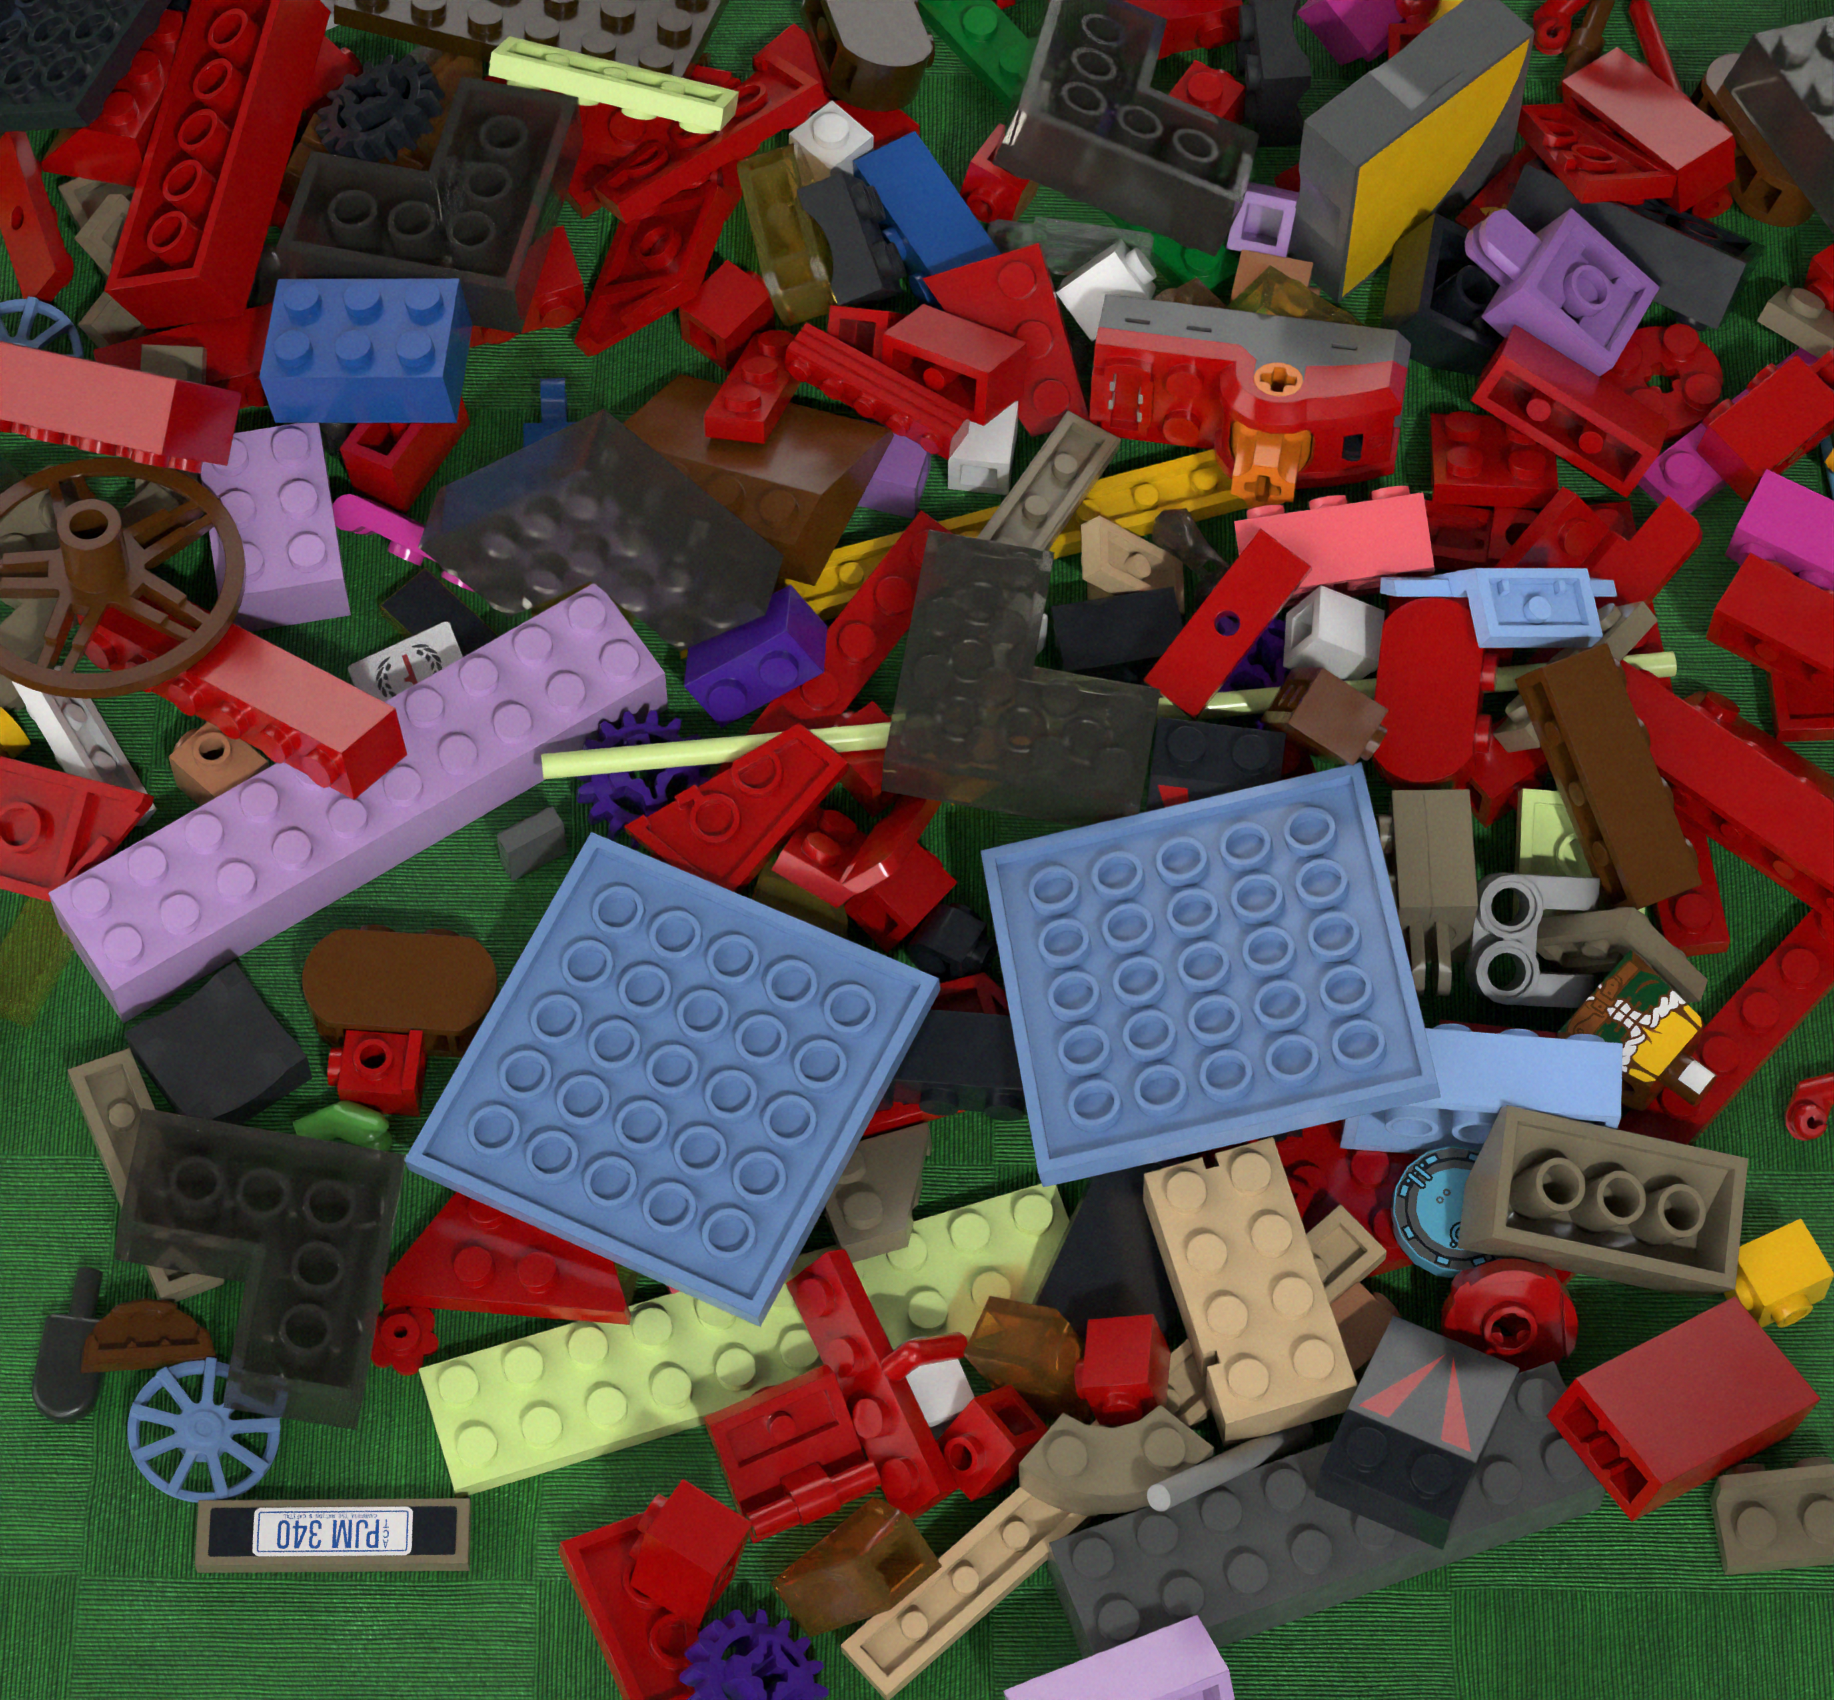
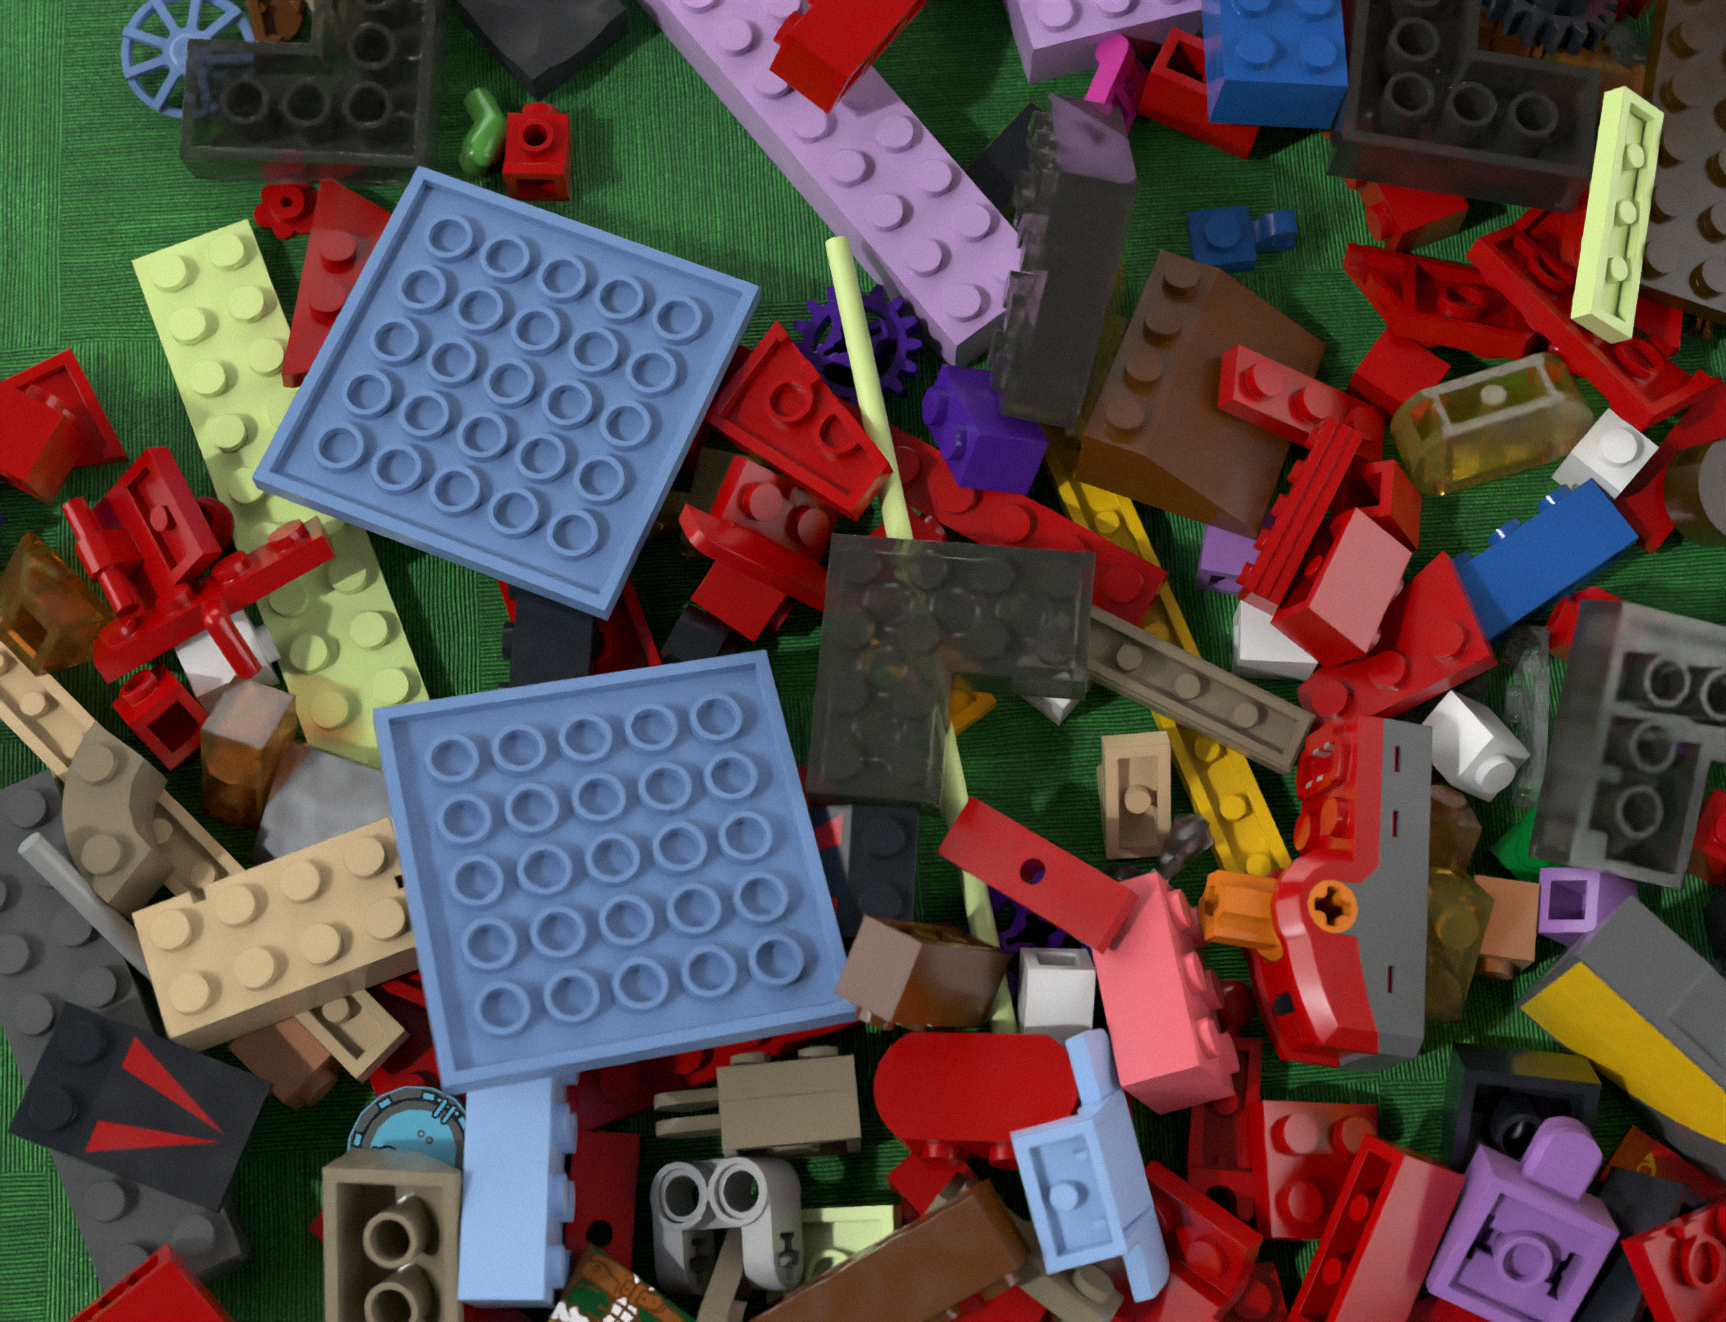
camera: 85 degrees right, 10 degrees up
tile [195,1498,472,1573] -> none
reddish brown brick [302,925,500,1058] -> none
clear sticker [348,622,463,702] -> none
dark grey tile [497,807,568,881] -> none
black brick [797,172,906,309] -> none
dark tan wing [823,1122,932,1263] -> none
black brick [1049,586,1183,702] -> none
red brick [1074,1314,1171,1427] -> none
red plate [1441,1259,1578,1374] -> none

